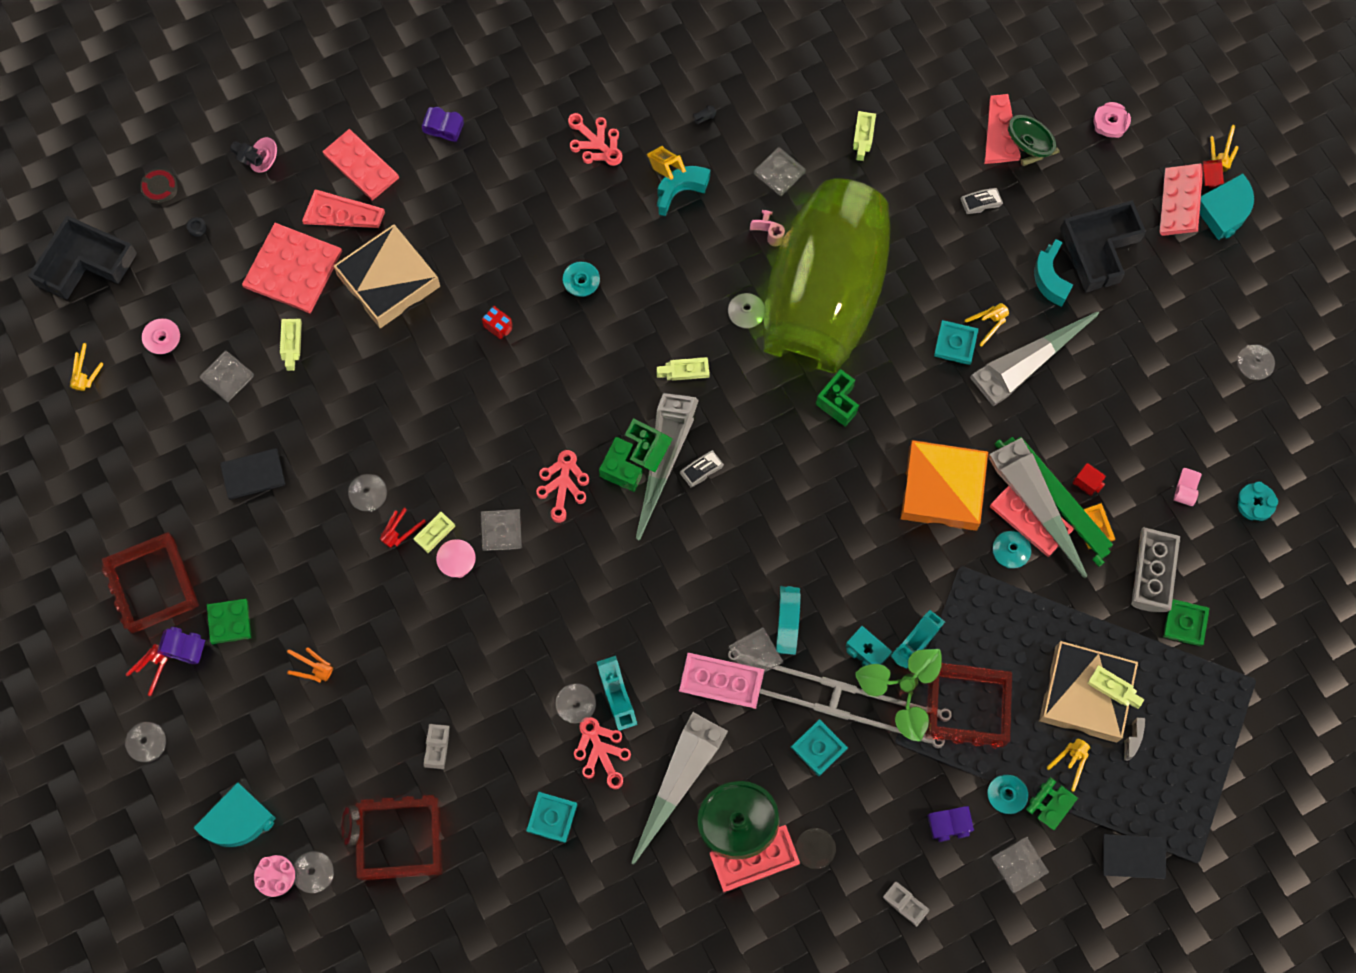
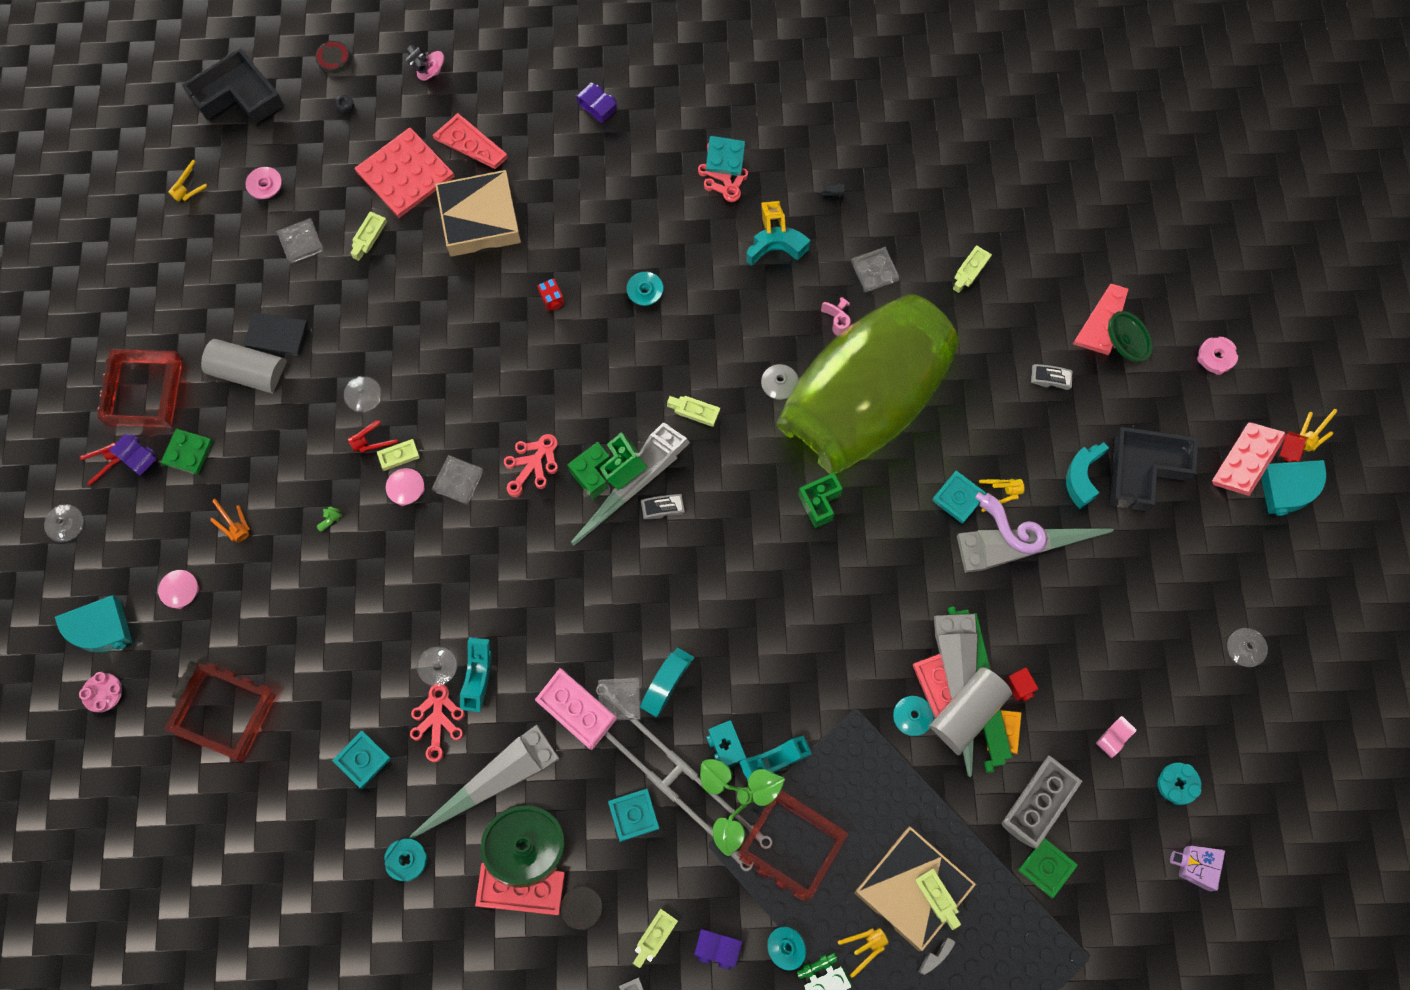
camera: 30 degrees right, 0 degrees up
clear dish [294,852,334,893] -> none
coral plate [322,129,399,201] -> none
light grey slope [424,724,450,769] -> none
tile [901,440,988,531] -> none
olive piece [1021,147,1060,166] -> none
none -> bright pink dish [158,570,199,609]
none -> light grey brick [201,339,287,394]
none -> bright green plate [317,507,342,532]
none -> teal plate [384,839,428,881]
none -> yellowish green hinge [633,909,678,968]
none -> teal plate [705,136,745,176]
none -> light grey brick [929,668,1012,755]
none -> lavender plant [975,492,1047,554]
none -> lavender torso [1170,846,1225,891]

